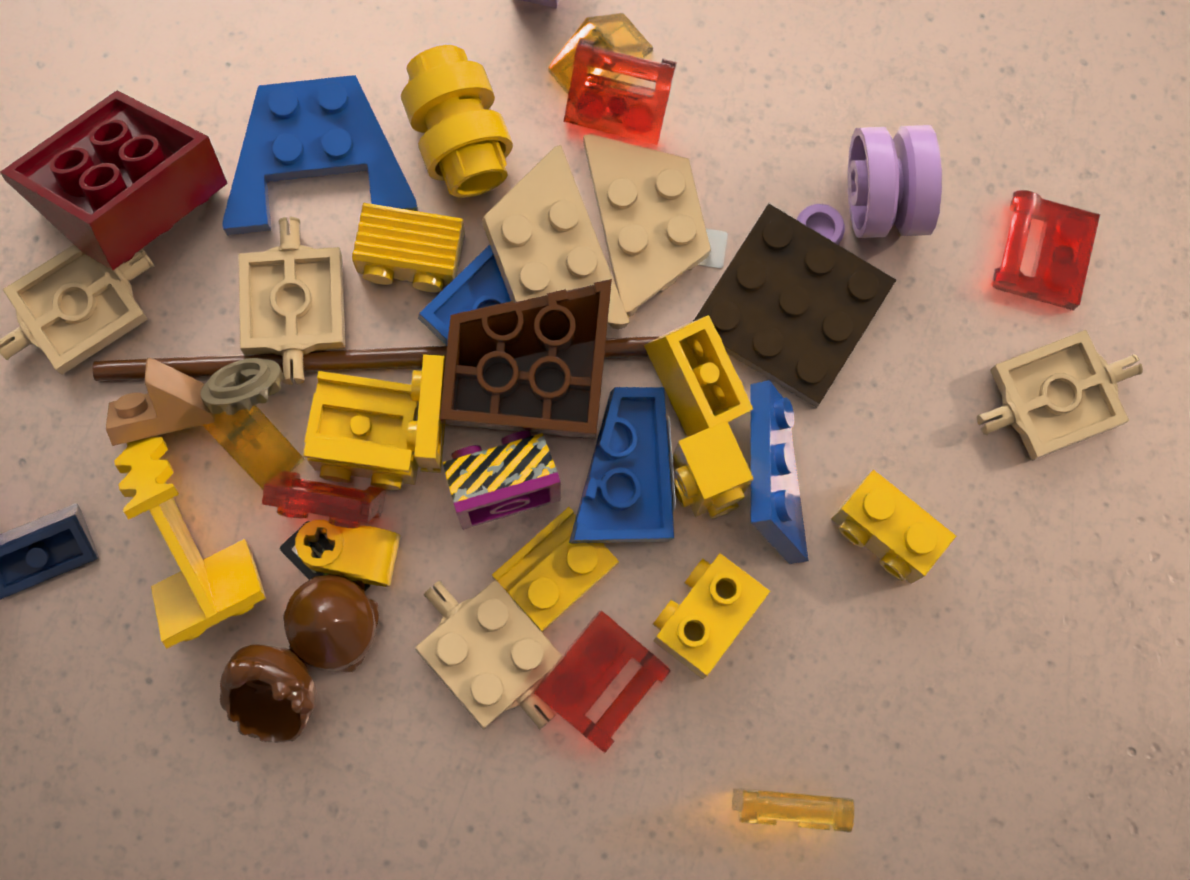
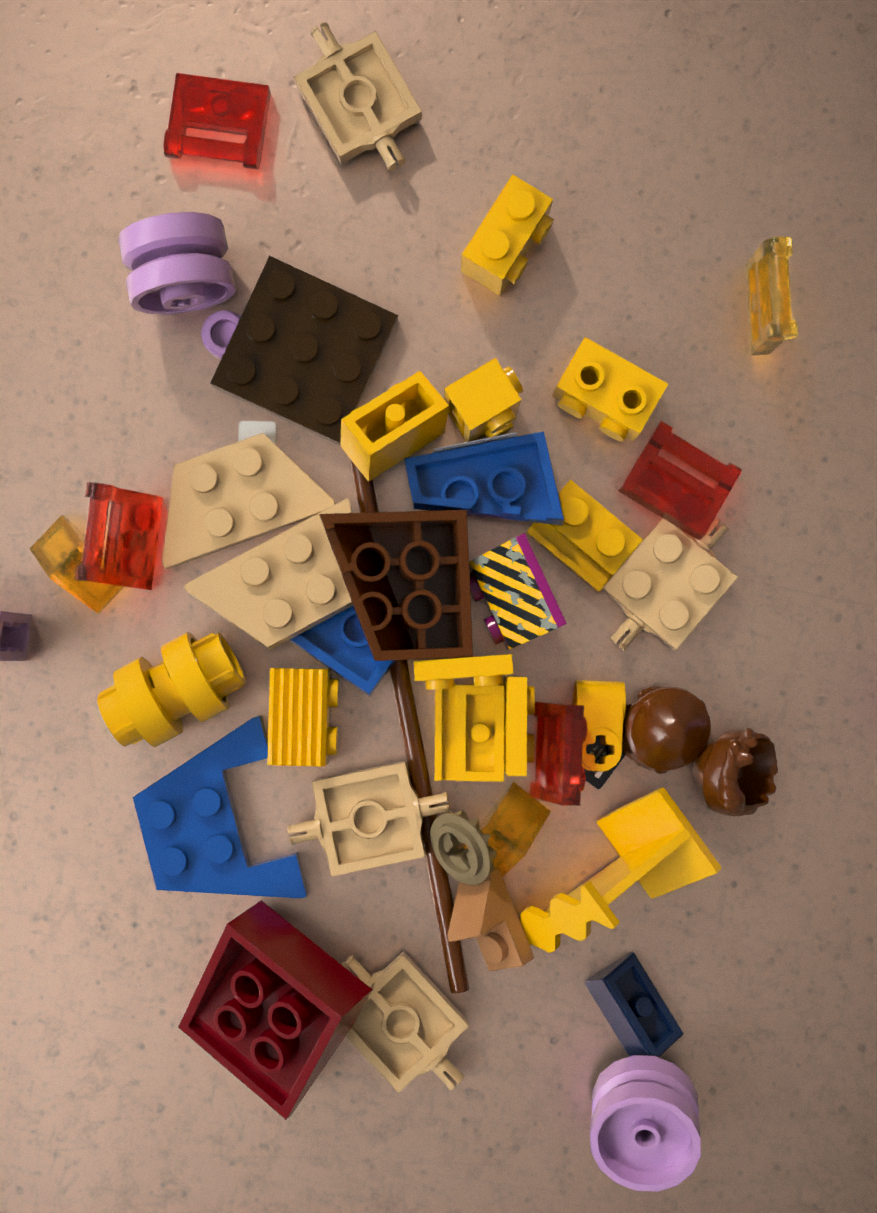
camera: 90 degrees left, 10 degrees up
blue wing [750,380,809,564] -> none

